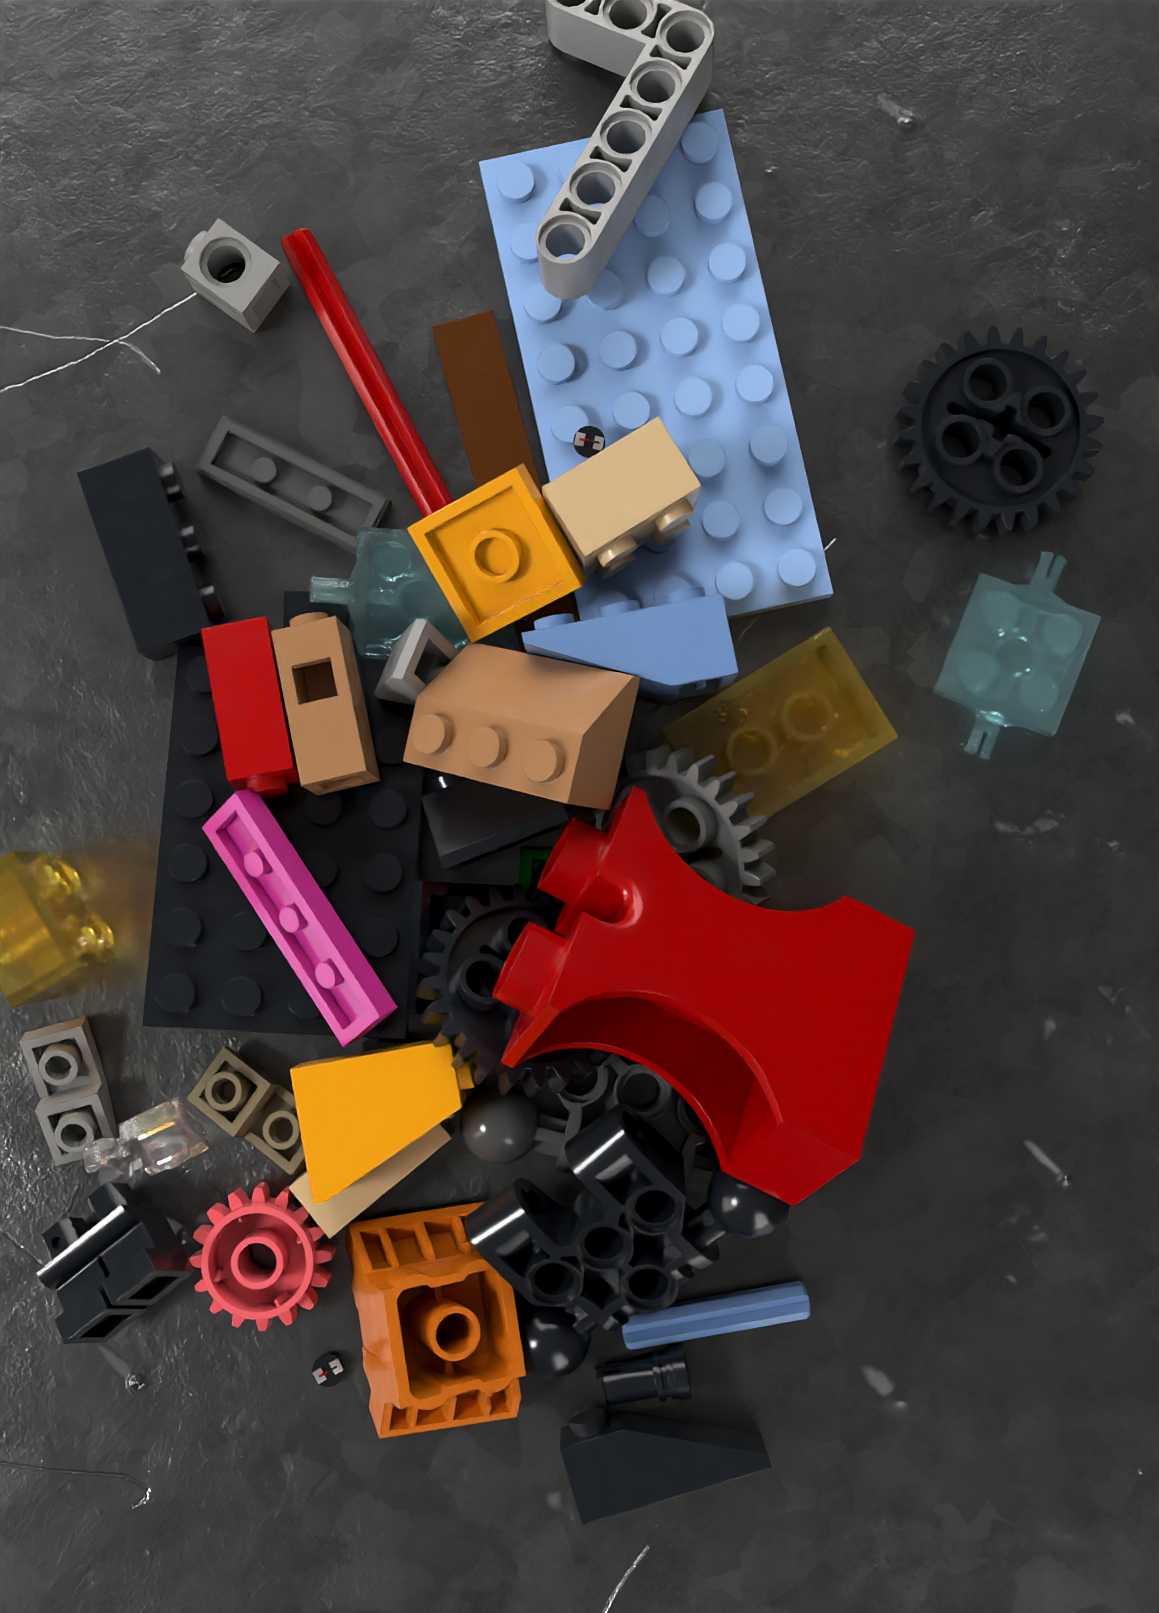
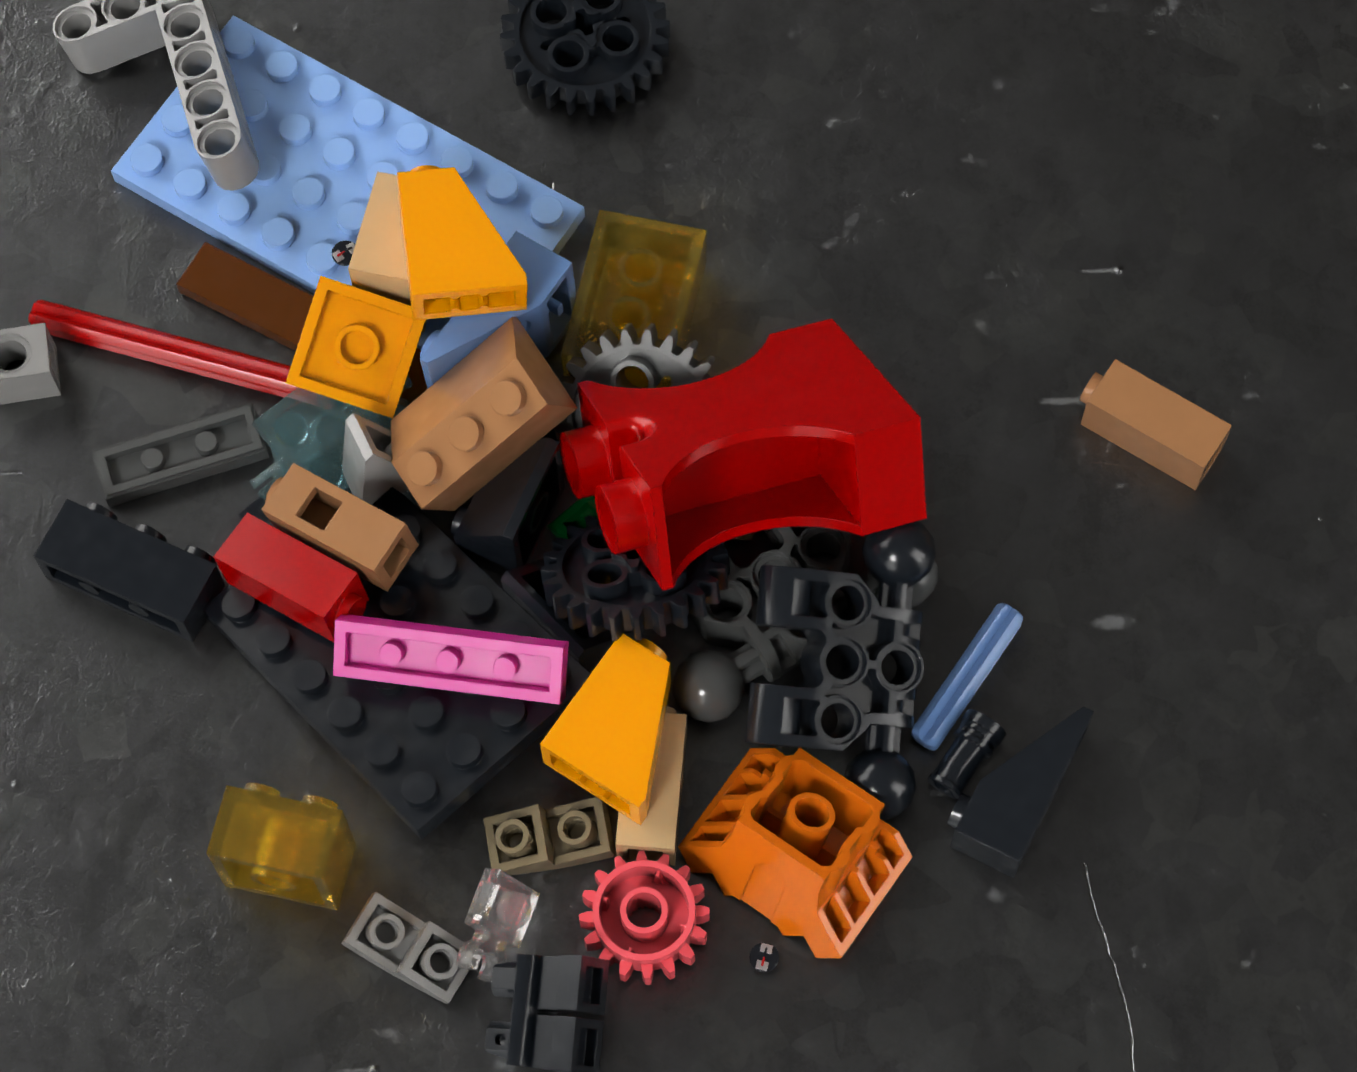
camera: 45 degrees left, 20 degrees down
clear light blue plate [932,552,1101,760] -> none
none -> light orange slope [397,165,528,321]
none -> medium nougat brick [1080,359,1232,491]

